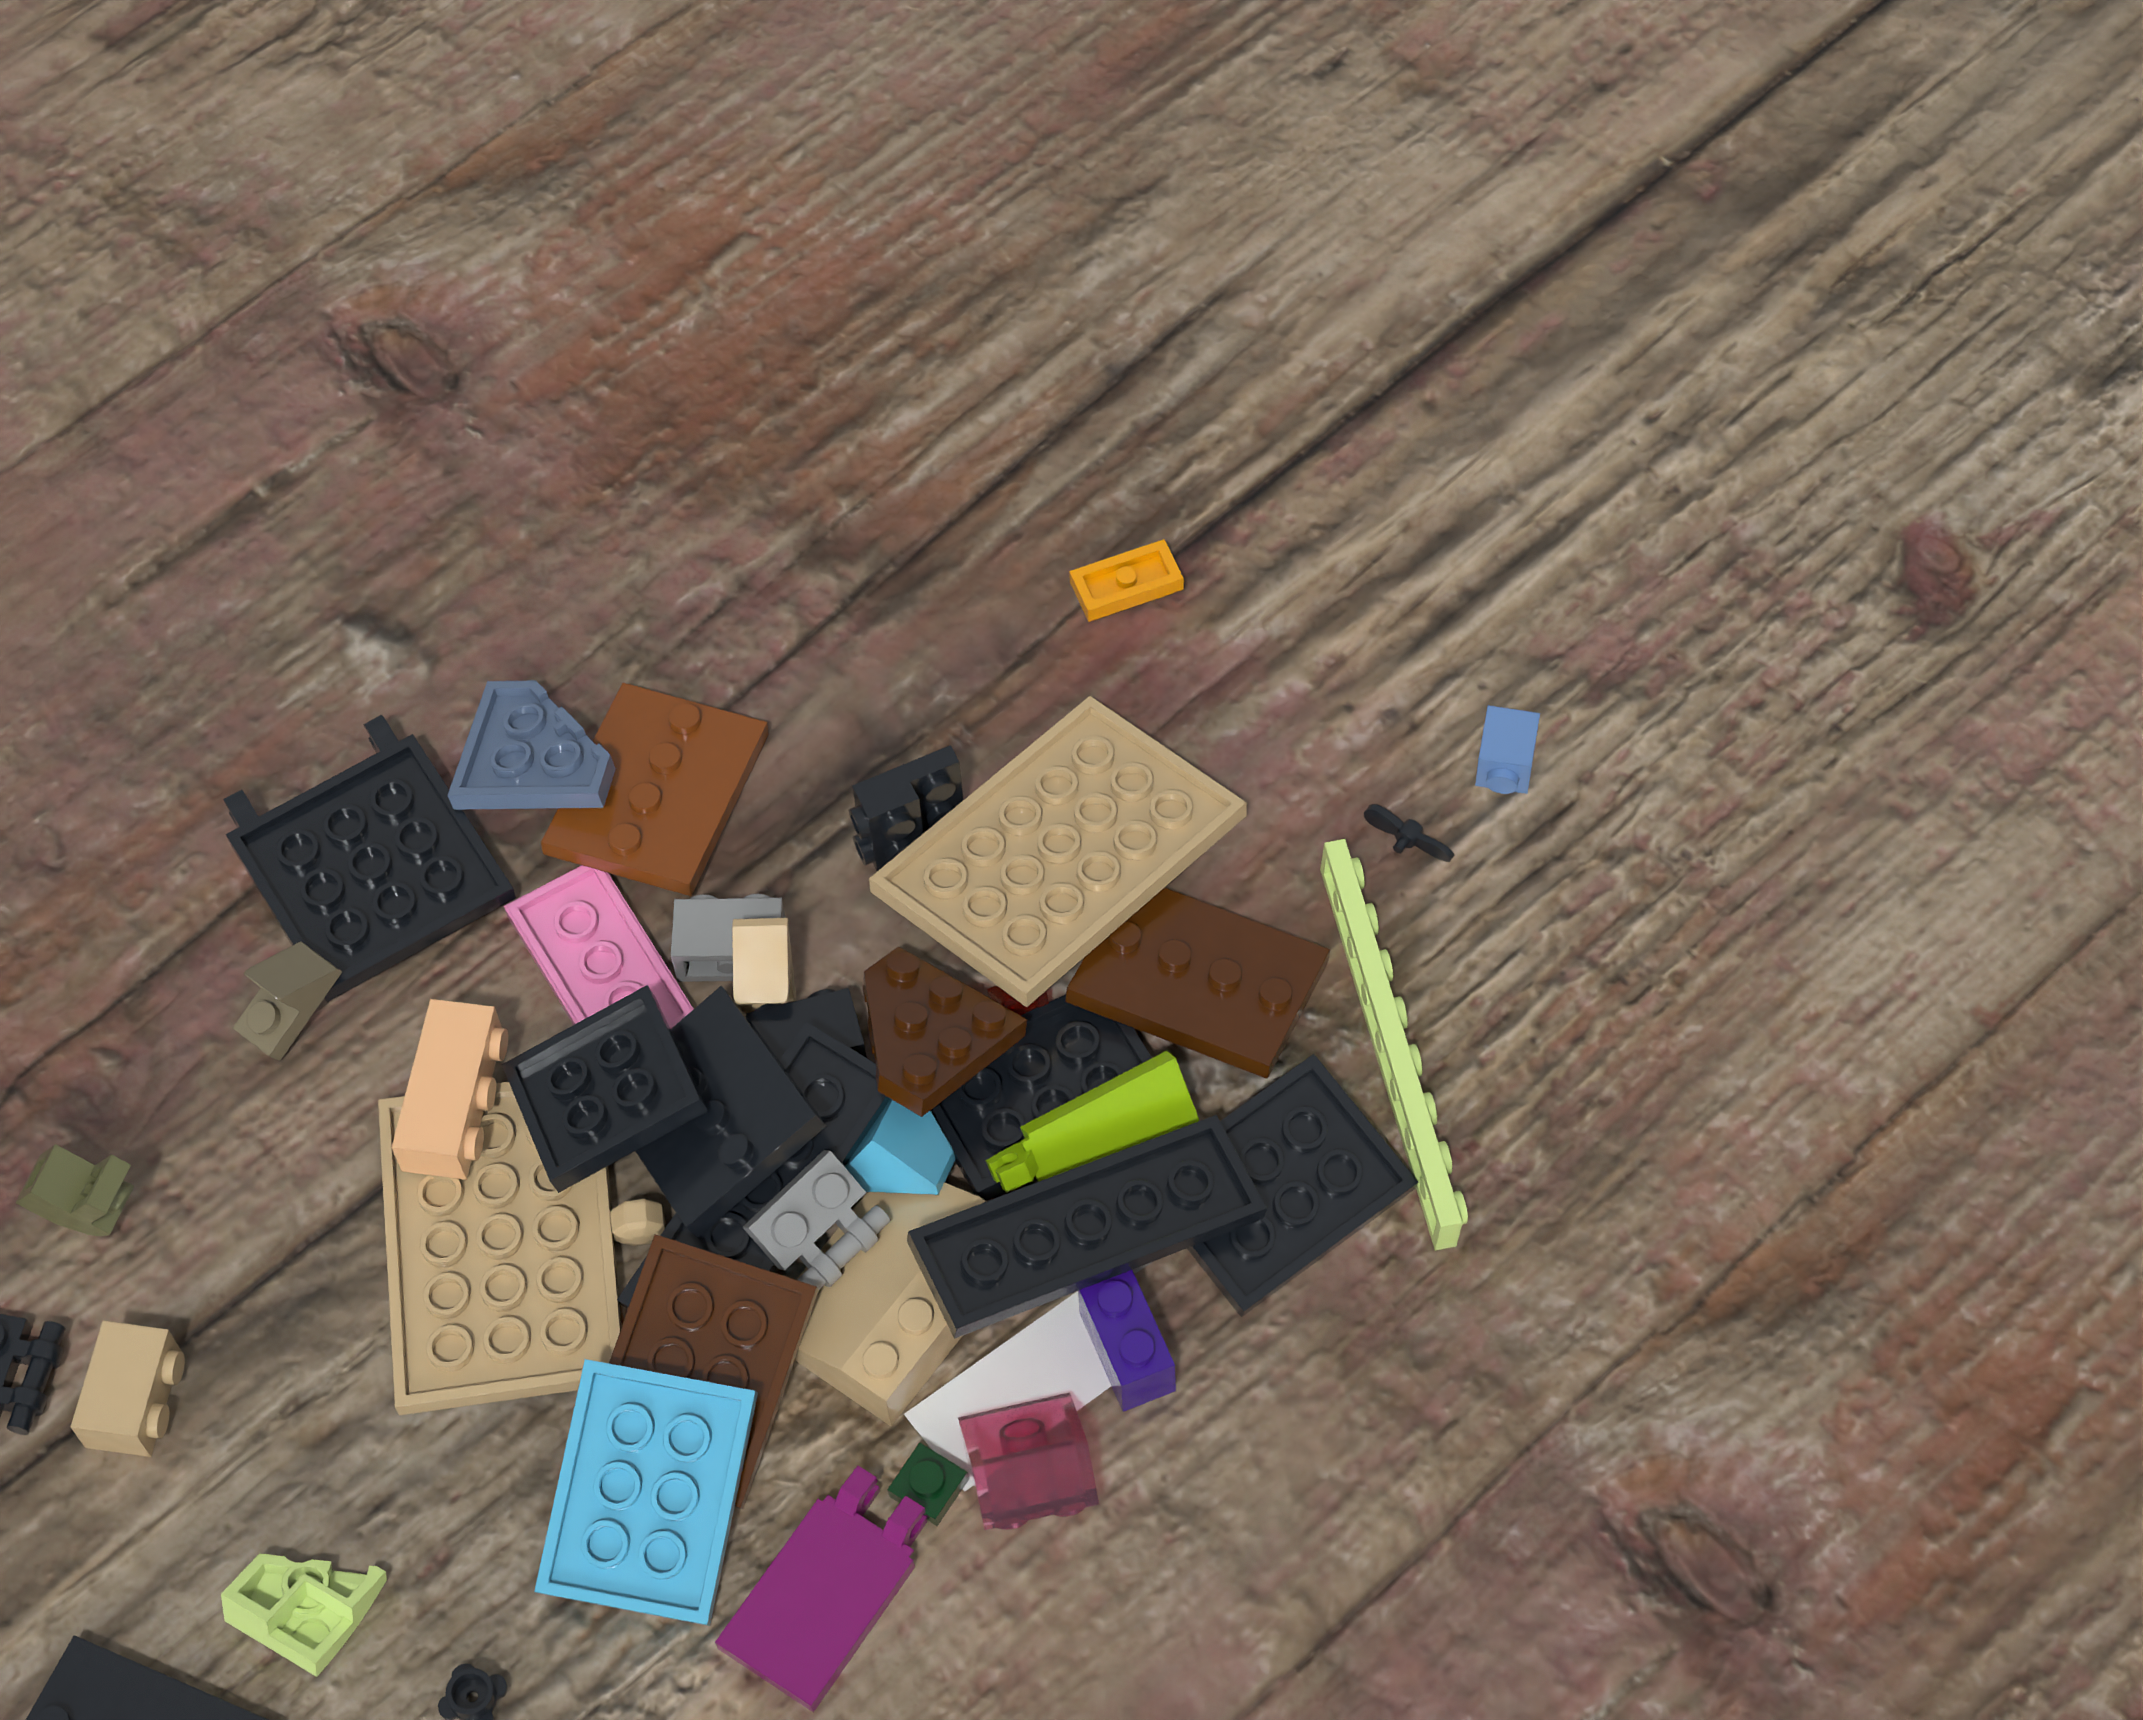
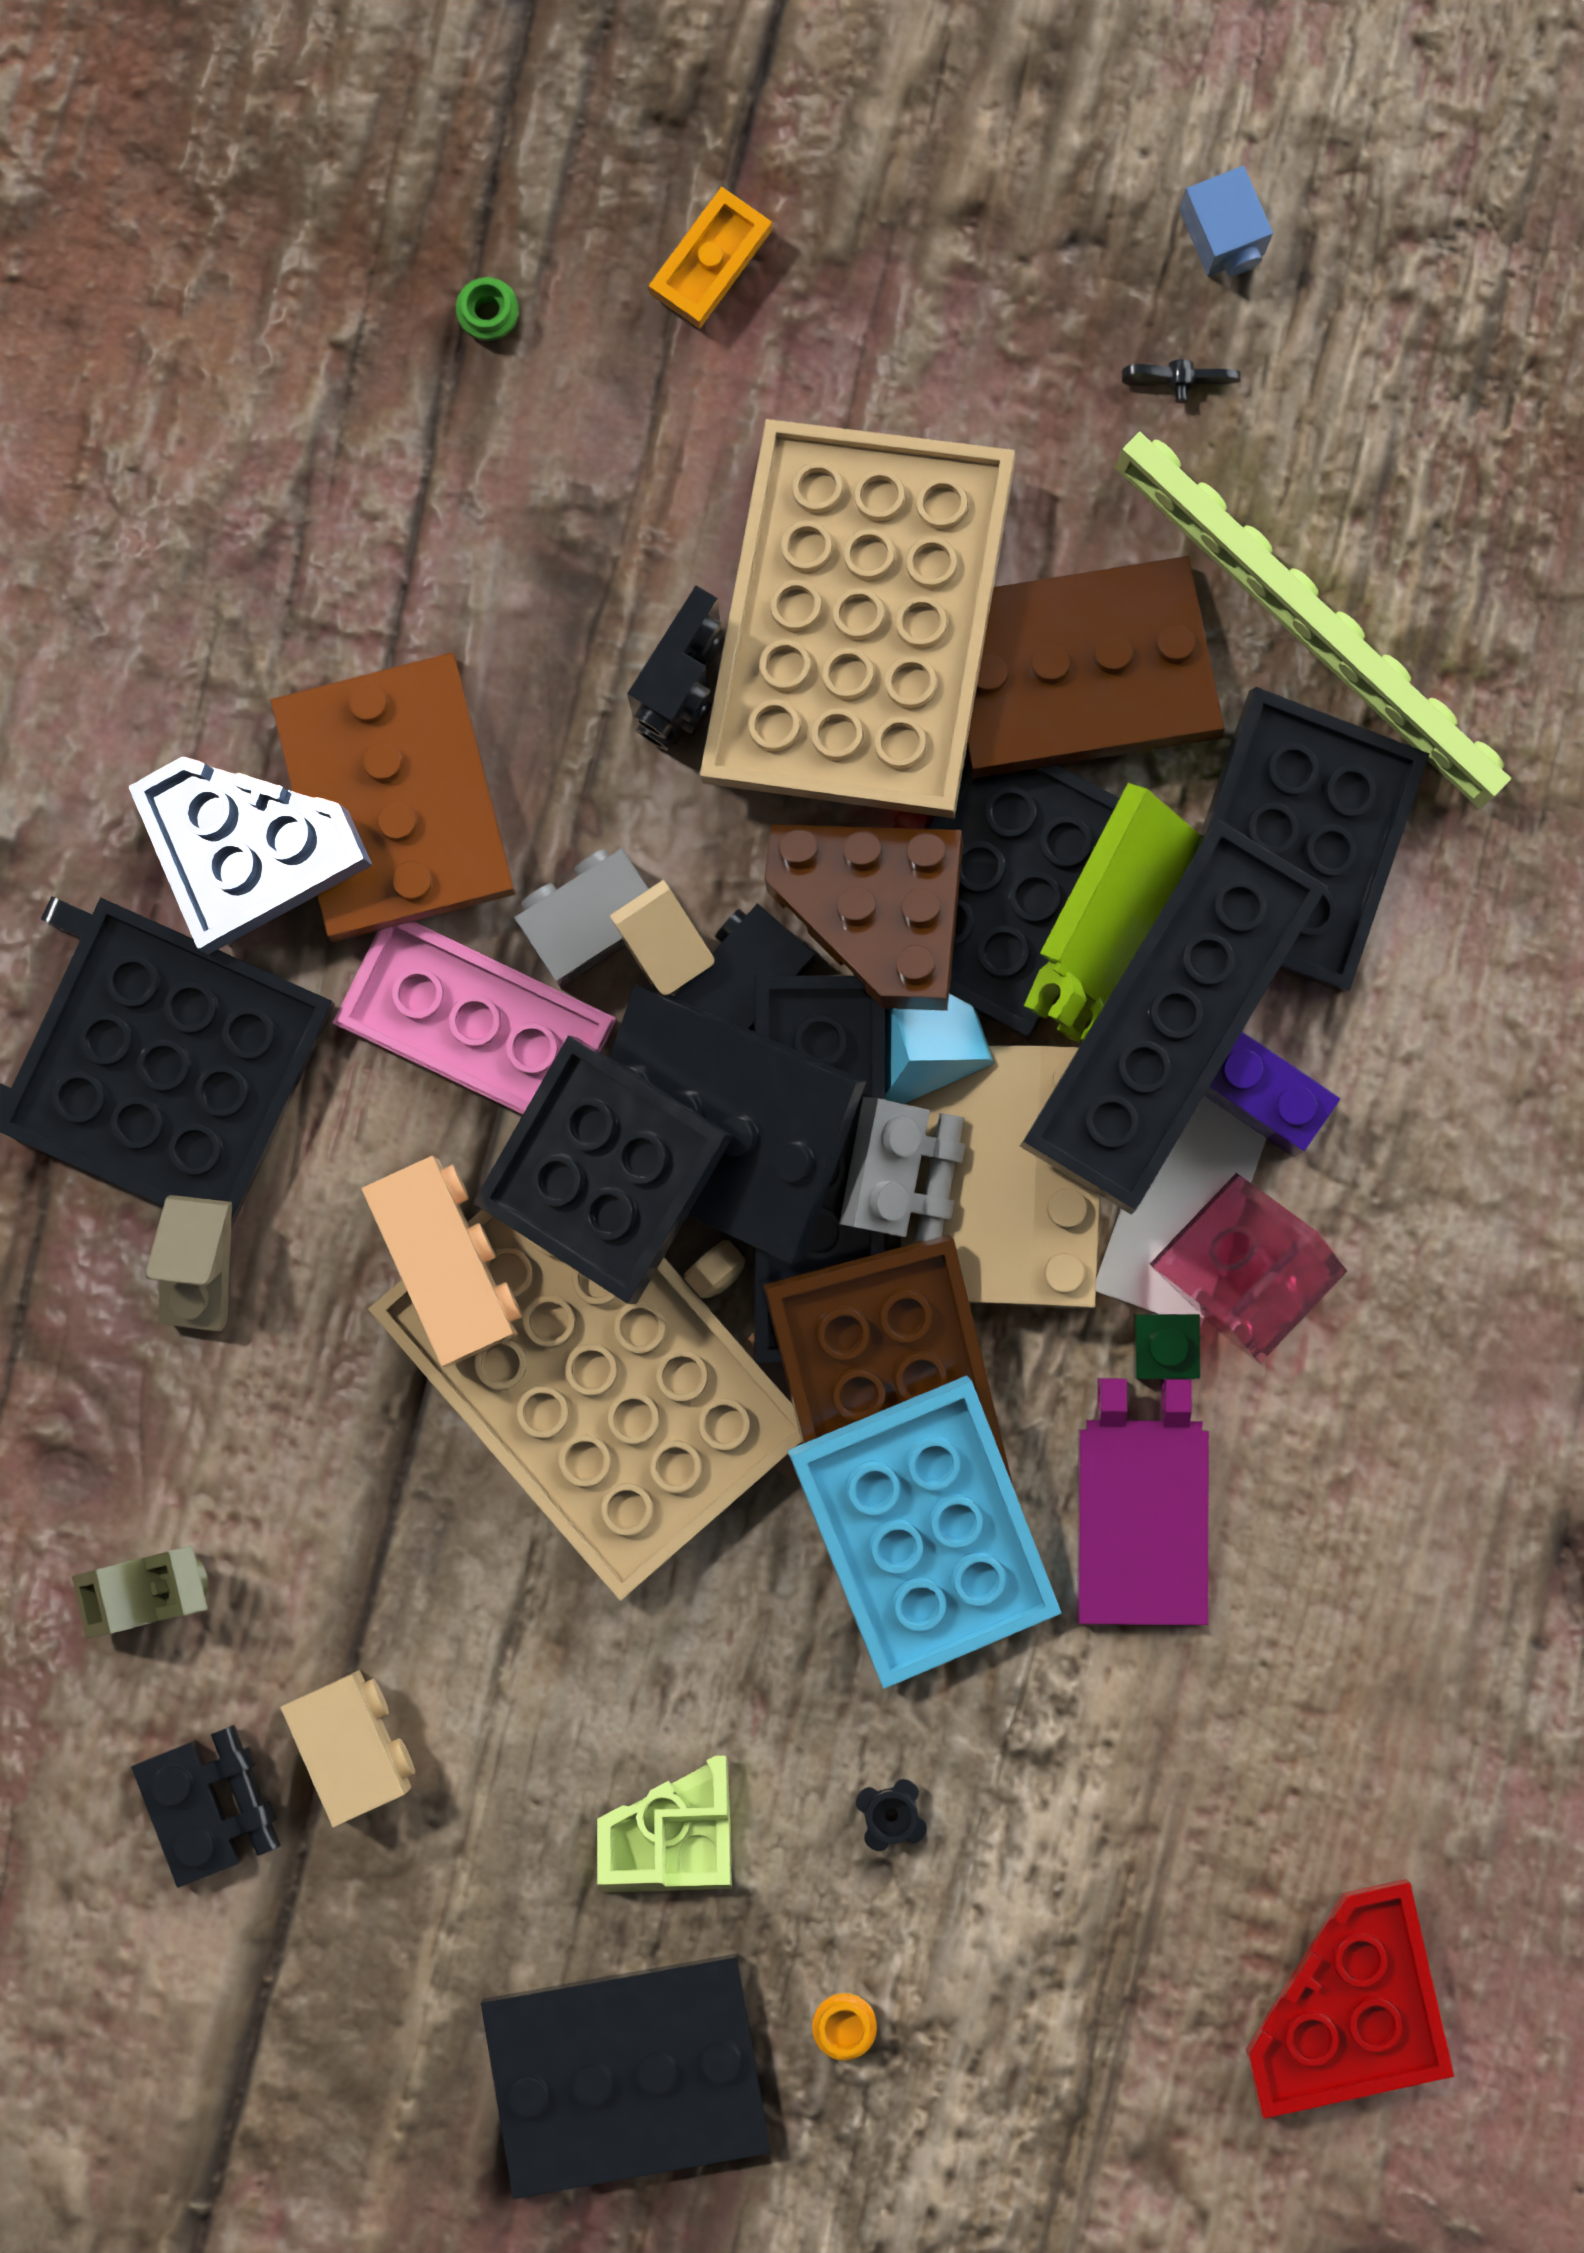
camera: 35 degrees left, 25 degrees up
none -> bright green plate [456,277,519,341]

